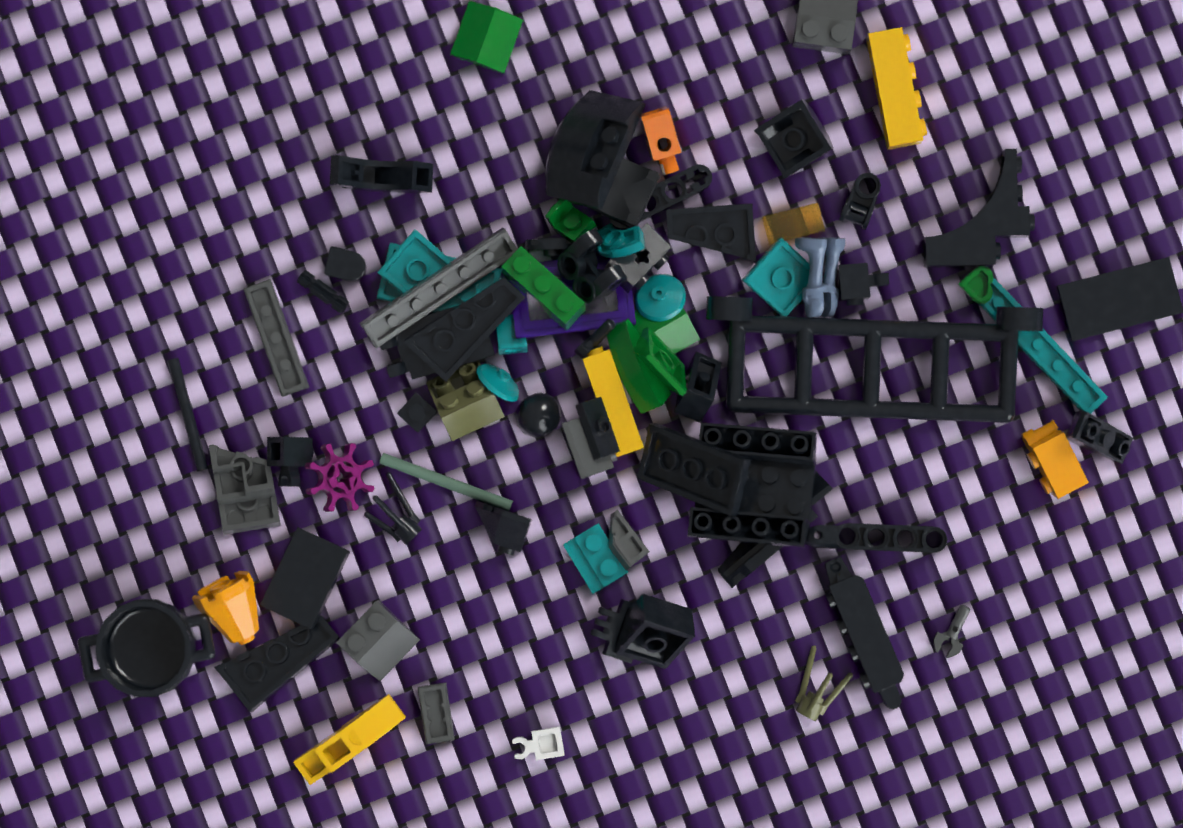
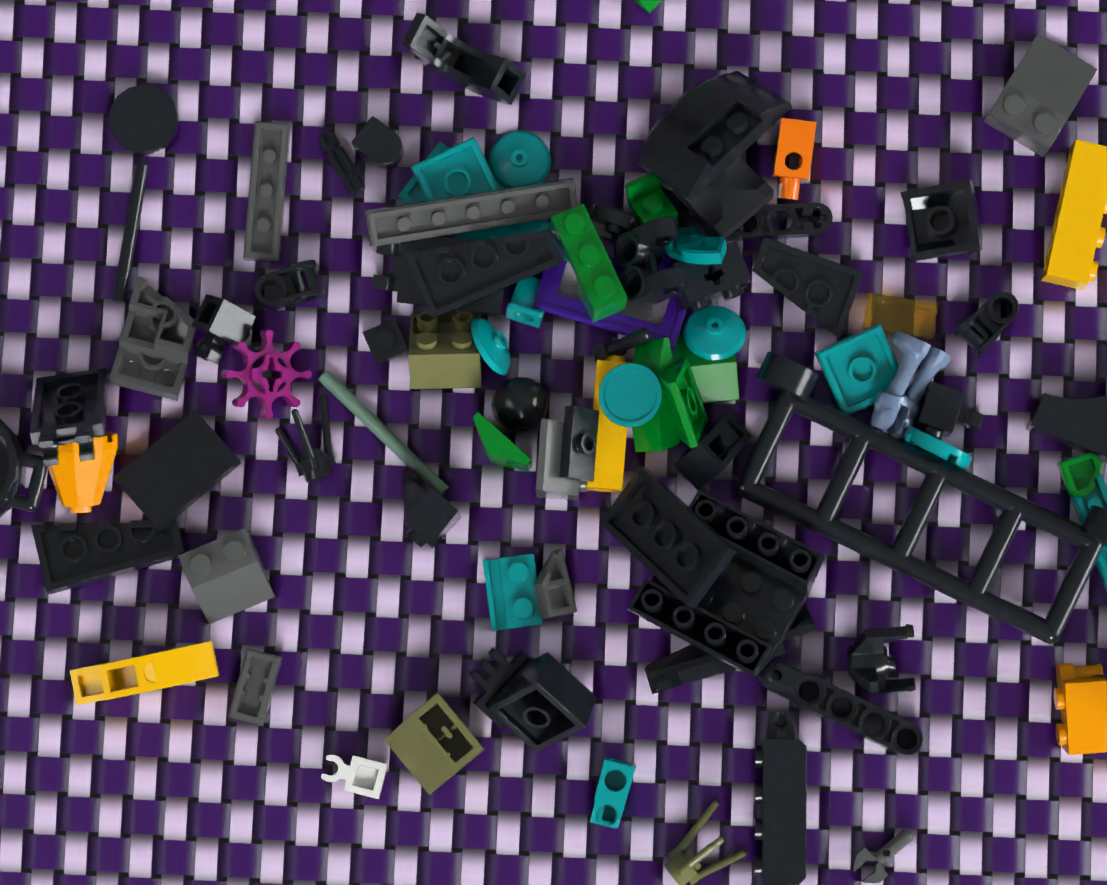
camera: 25 degrees right, 5 degrees down
none -> black tile [30,368,109,467]
none -> black tile [108,85,179,155]
none -> black piece [255,260,325,311]
none -> olive slope [384,693,485,795]
none -> green slope [473,412,532,472]
none -> teal piece [488,130,551,188]
none -> teal leg [590,756,636,829]
none -> teal piece [599,363,662,427]
none -> black piece [847,624,916,694]
none -> teal tile [903,426,972,469]

